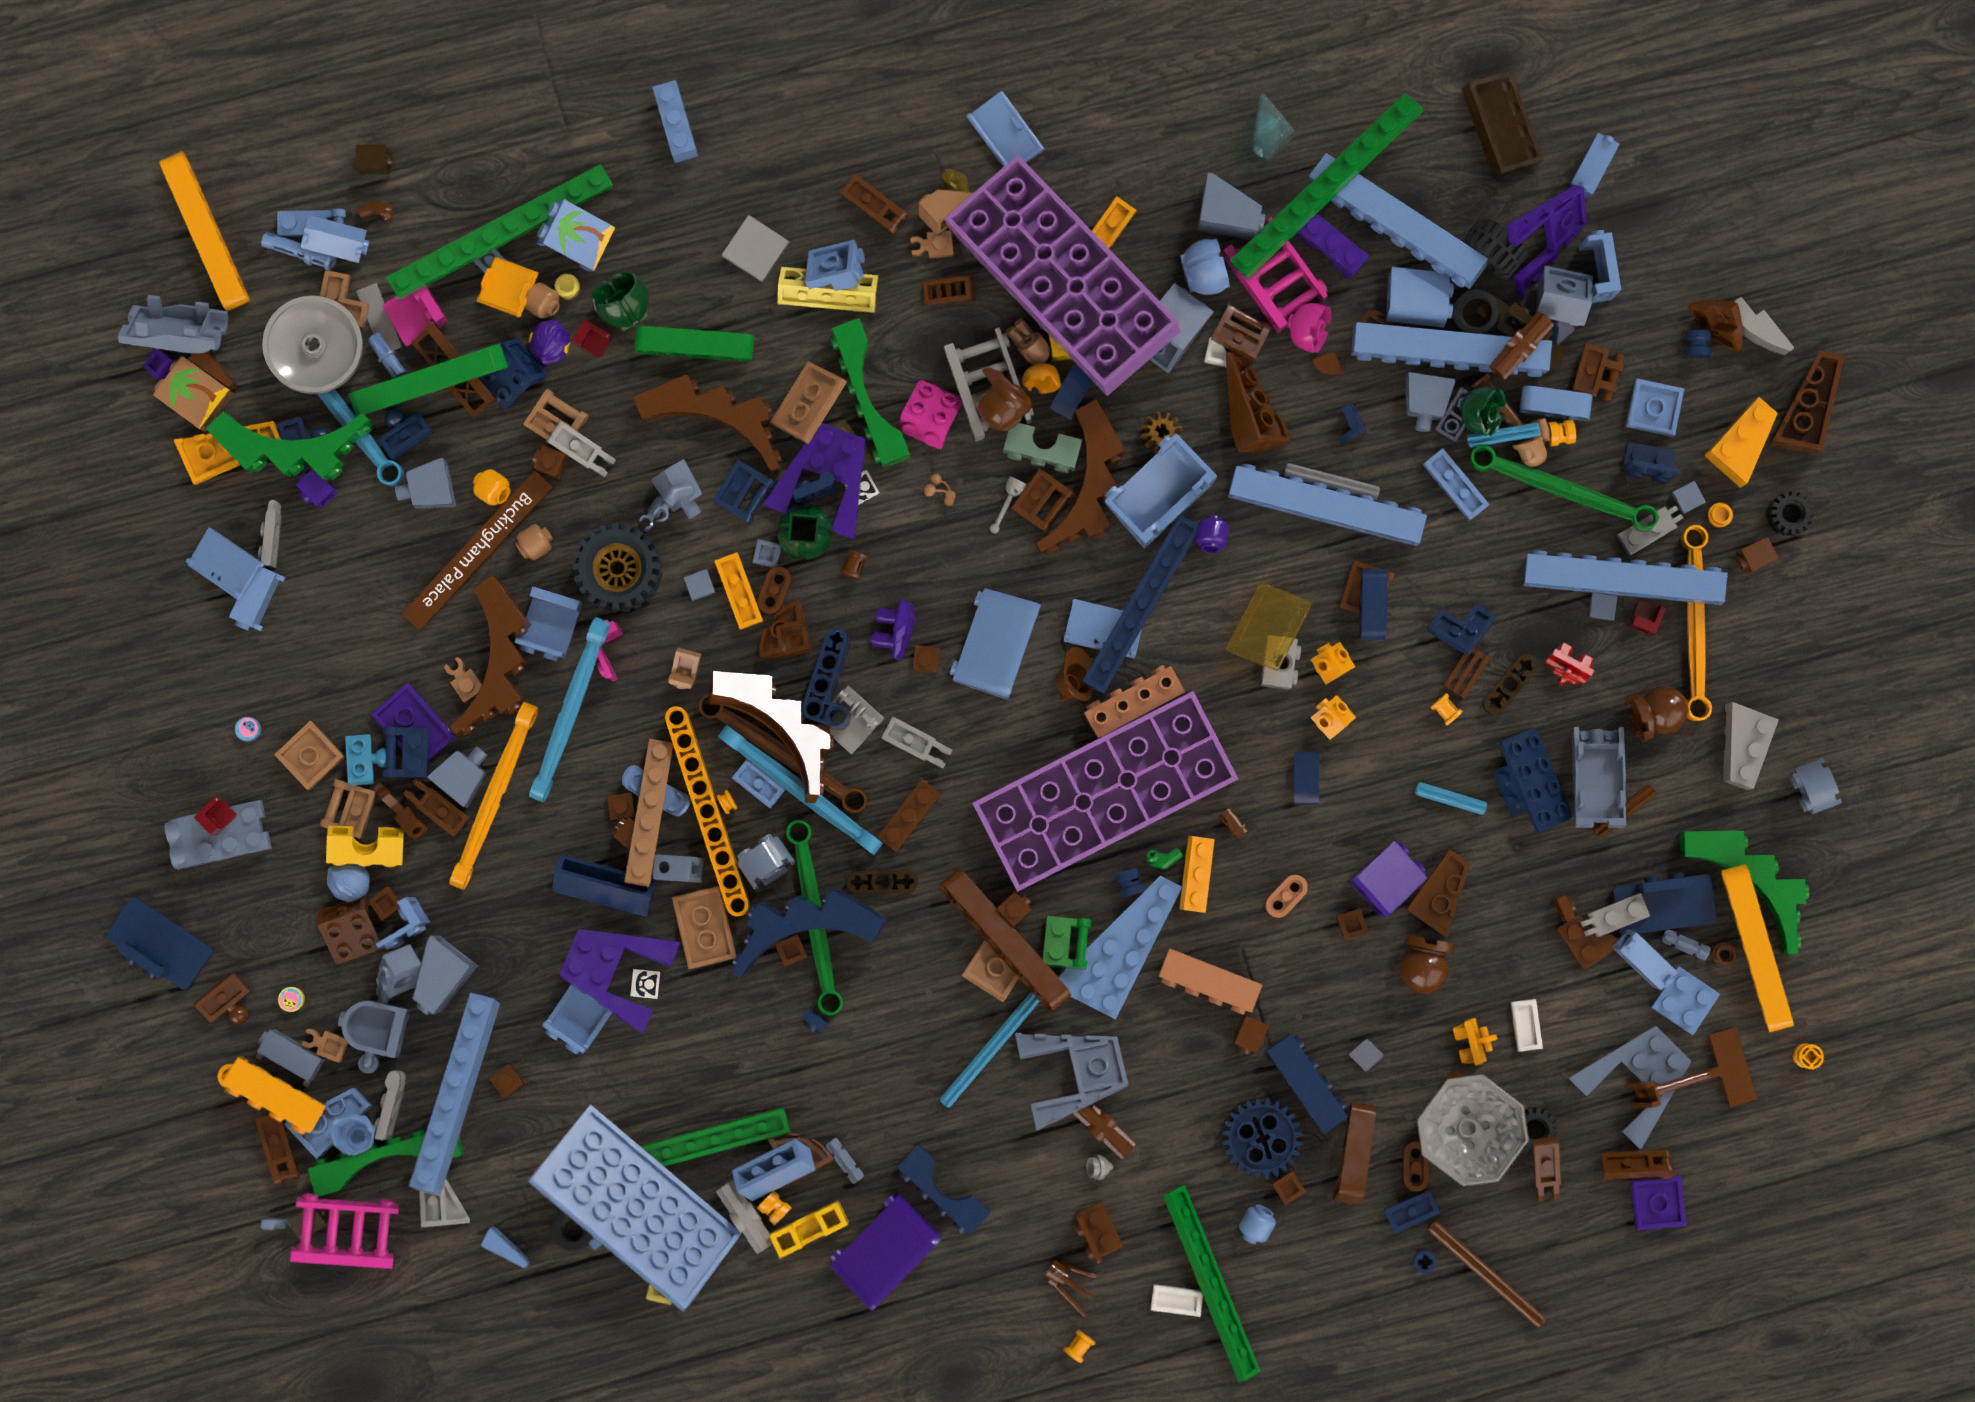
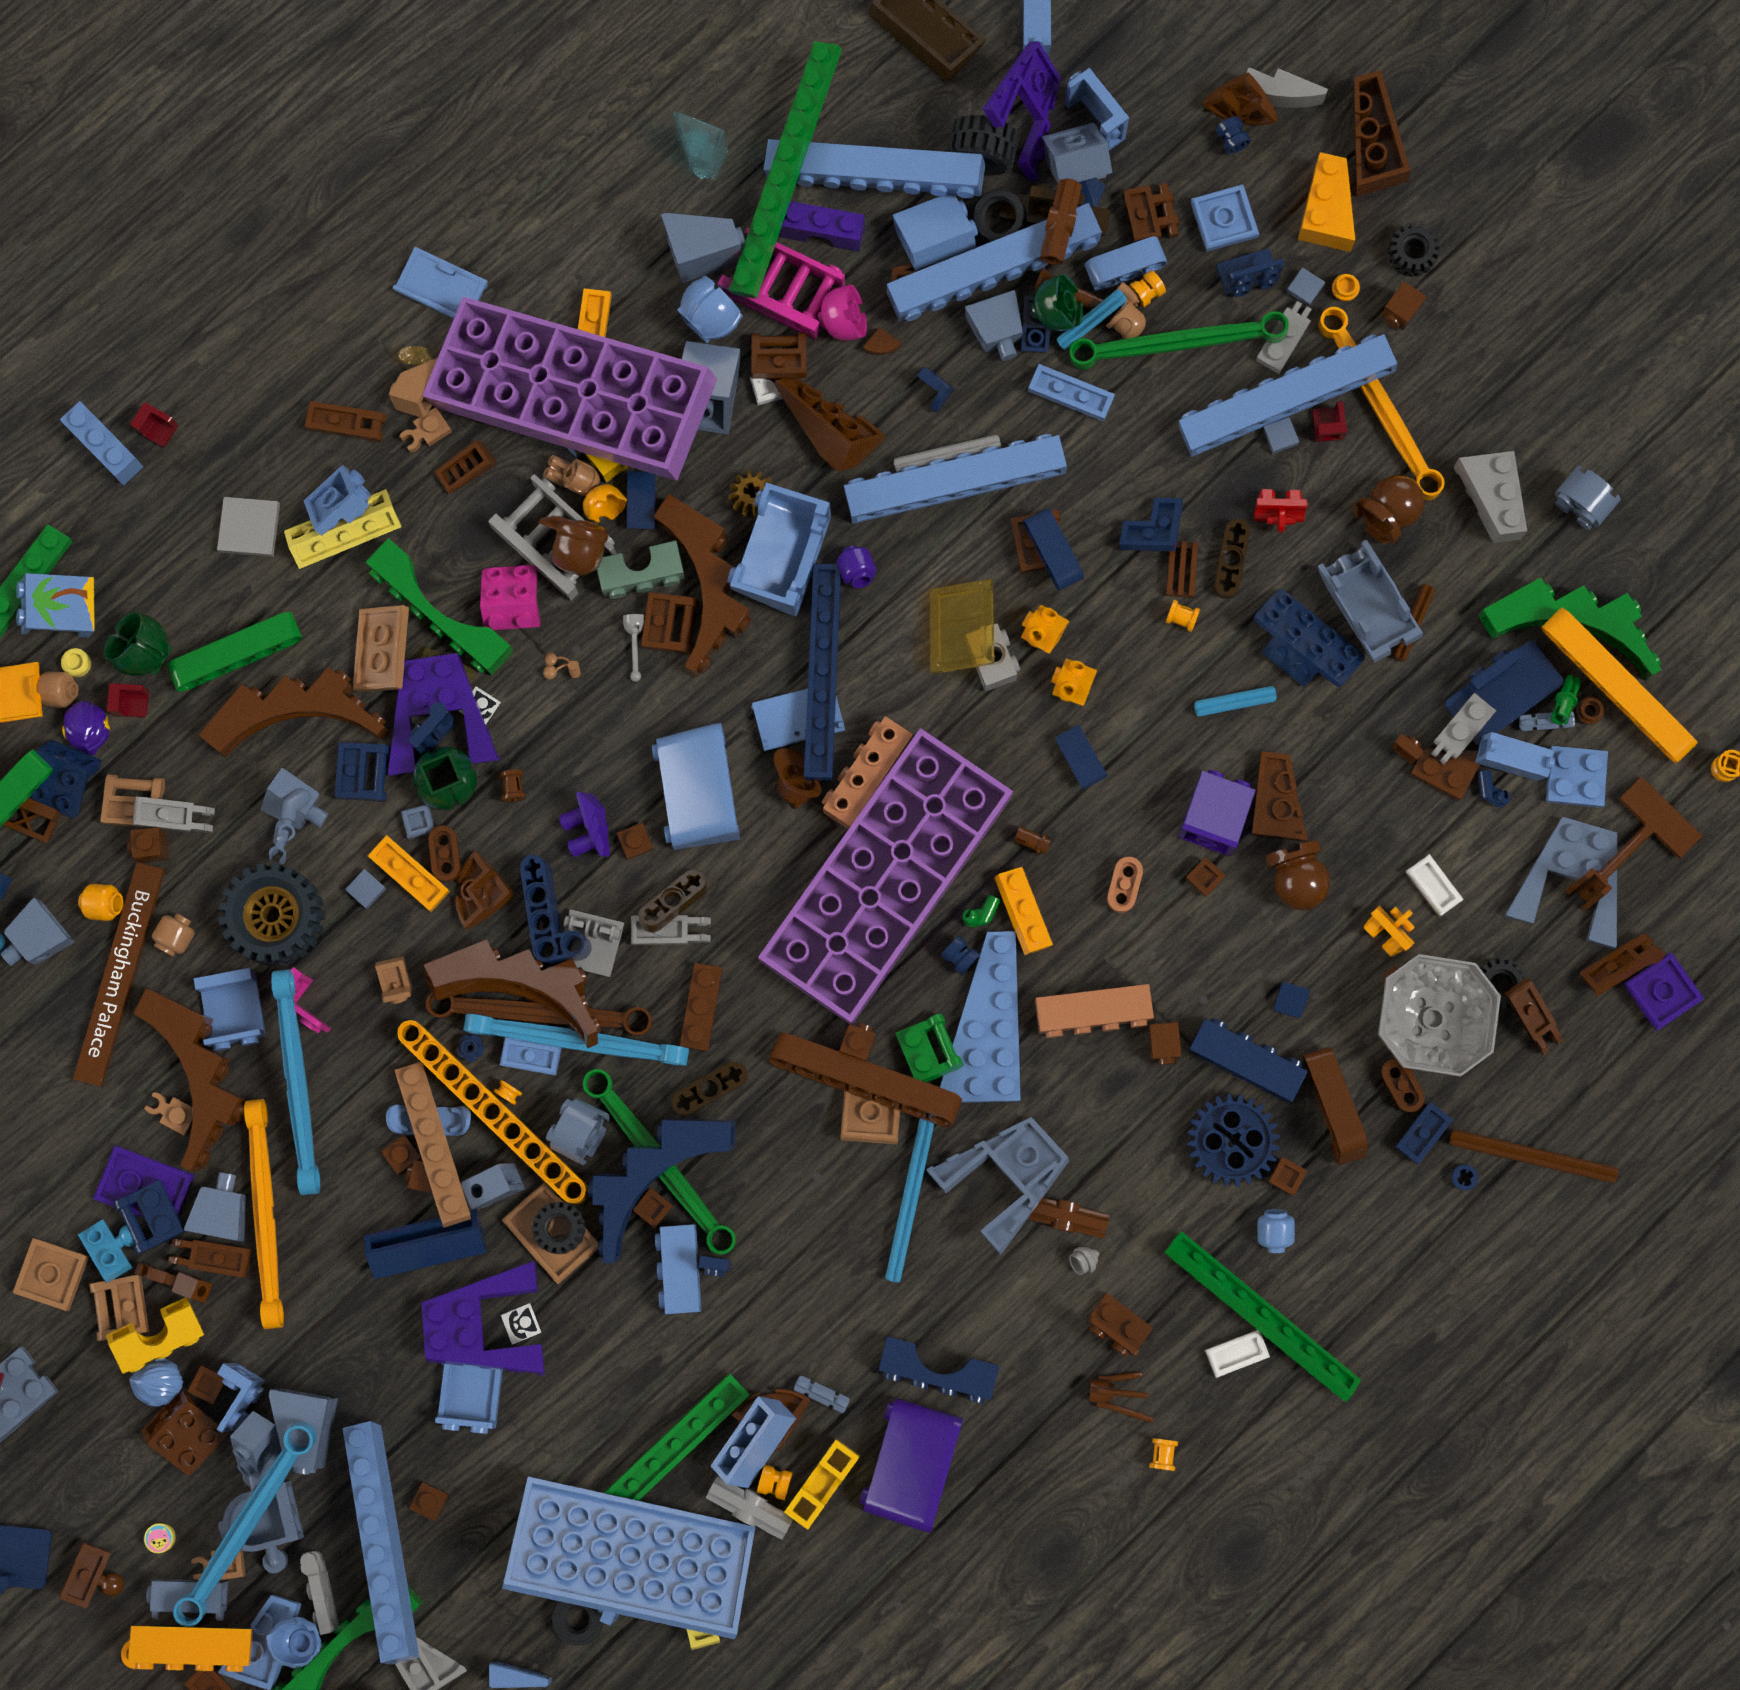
camera: 25 degrees left, 5 degrees down
none -> dark red panel [130,402,178,448]
none -> dark azure piece [173,1422,316,1627]
none -> dark blue plate [456,1034,484,1062]
none -> black tyre [532,1202,586,1254]
none -> dark brown beam [639,870,707,933]
none -> medium blue brick [655,1225,702,1314]
none -> dark blue arm [1477,771,1511,807]
none -> green axle [1551,675,1581,725]

